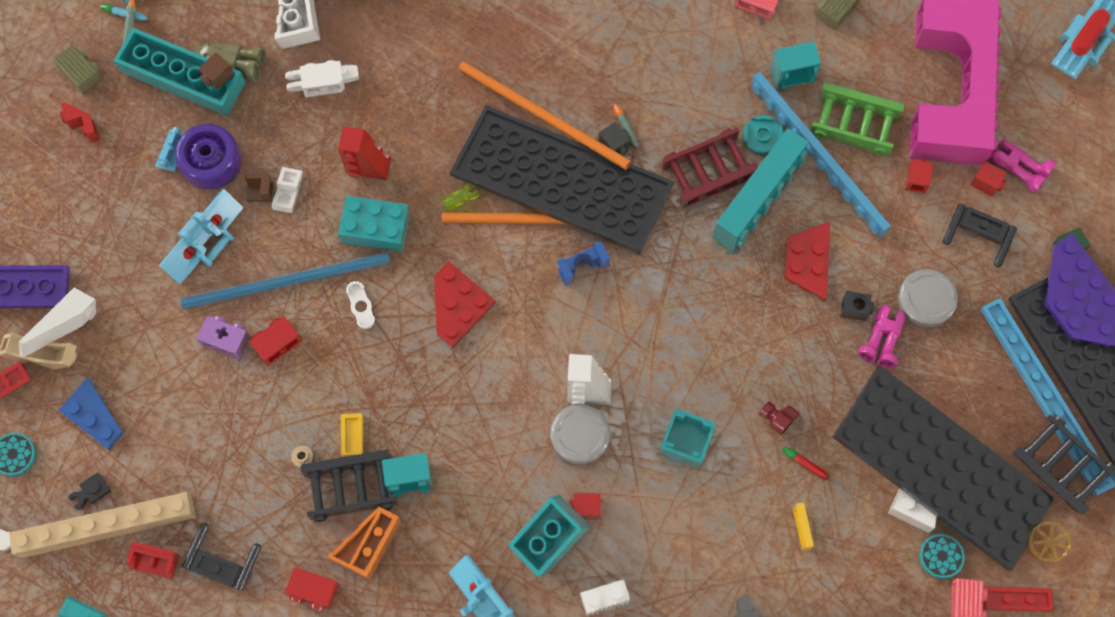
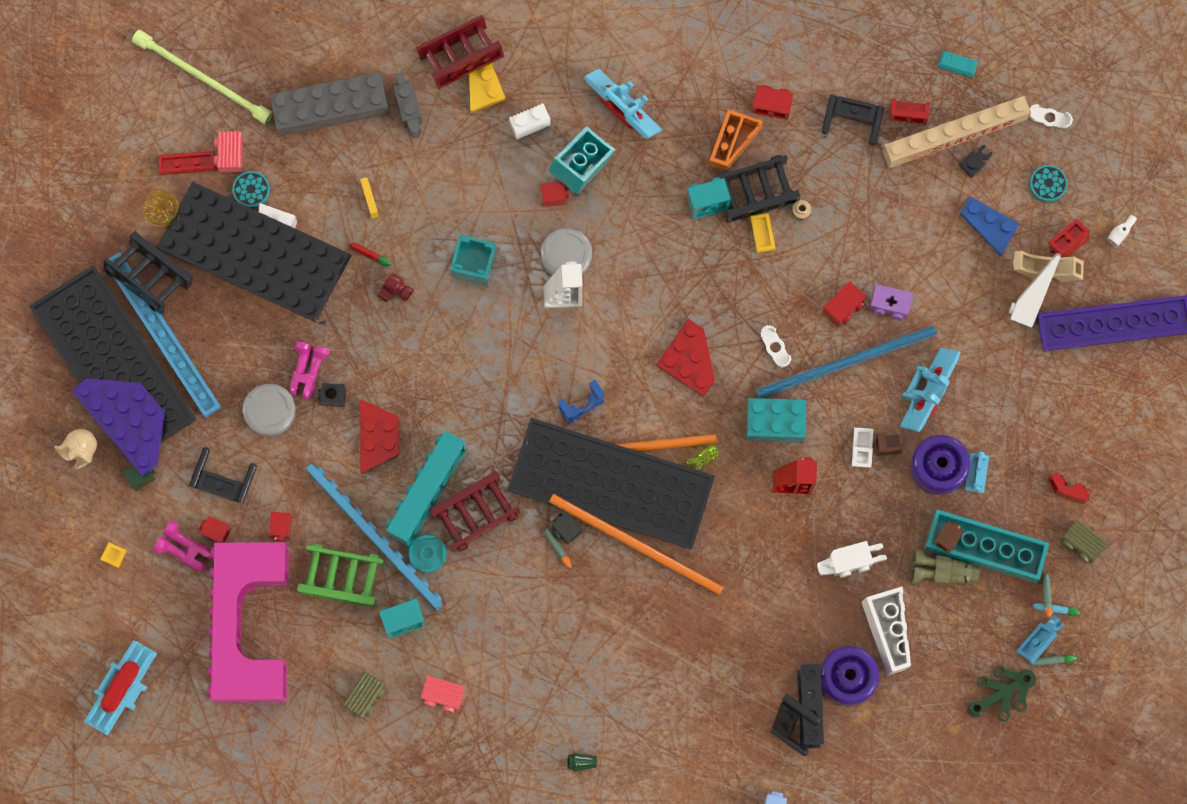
camera: 170 degrees right, 5 degrees up
none -> yellow tile [100,542,127,568]

